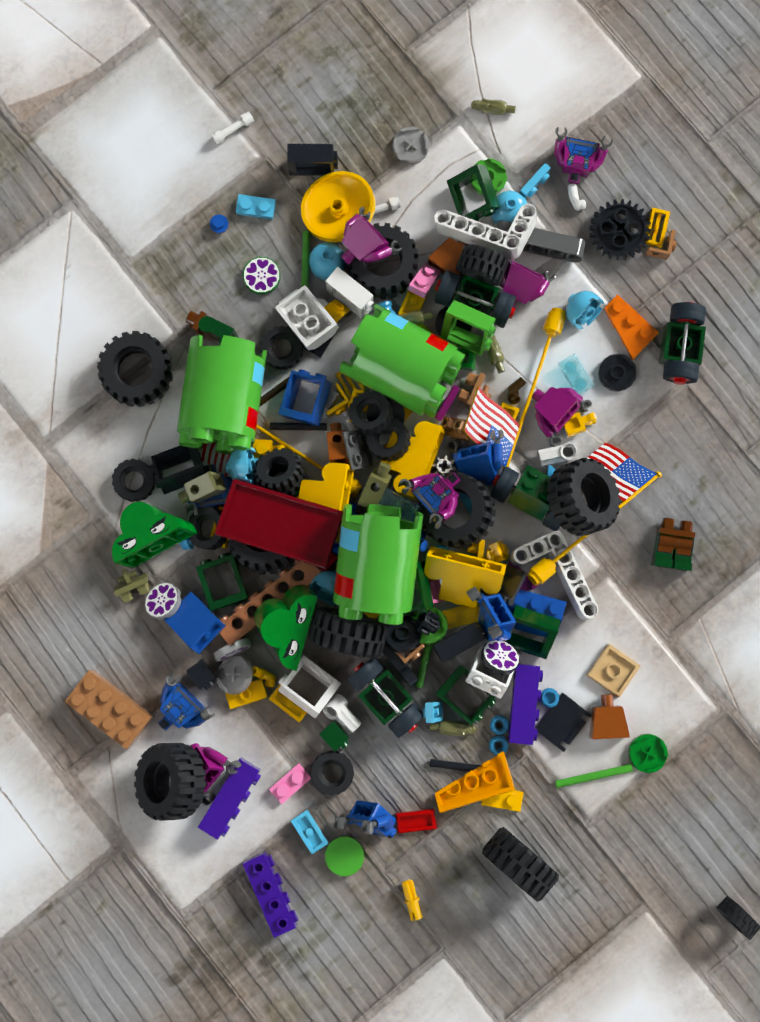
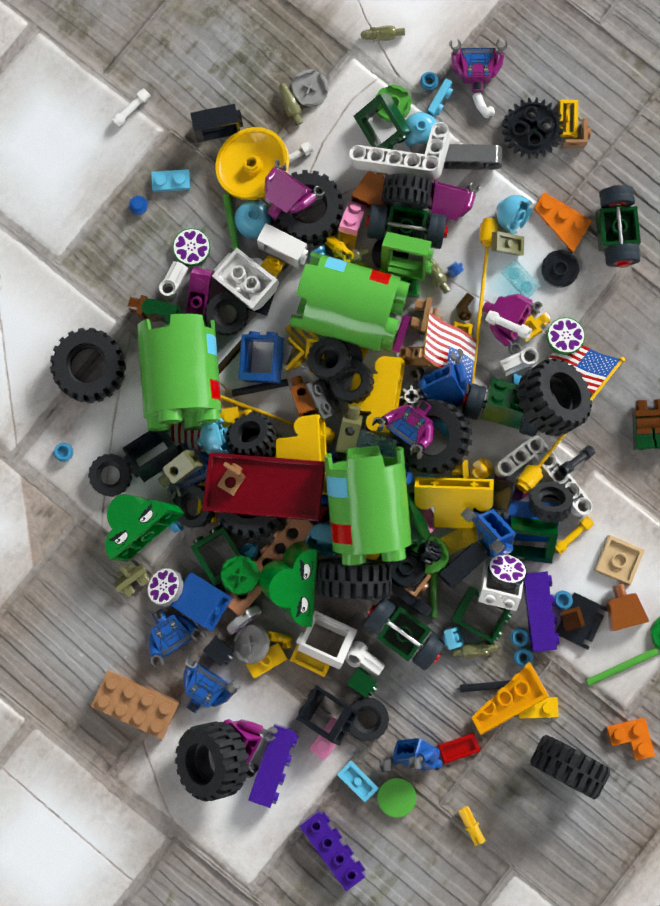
camera: 10 degrees left, 0 degrees up
none -> dark azure plate [54,443,73,462]
none -> torso [149,609,206,669]
none -> white piece [159,261,188,301]
none -> magenta slope [186,267,213,322]
none -> medium nougat bracket [217,462,246,496]
none -> green tile [221,556,259,594]
none -> dark azure plate [240,542,259,559]
none -> olive piece [279,83,303,126]
none -> black window [296,685,360,746]
none -> yellow axle [326,236,354,262]
none -> dark azure plate [420,72,439,91]
none -> blue plate [446,261,464,278]
none -> white bar [486,310,532,339]
none -> olive plate [491,231,524,256]
none -> black tyre [528,481,573,523]
none -> tile [546,317,585,355]
none -> yellow bar [555,516,594,555]
none -> black bar [558,445,595,476]
none -> reddish brown panel [560,607,585,632]
none -> orange plate [606,717,655,761]

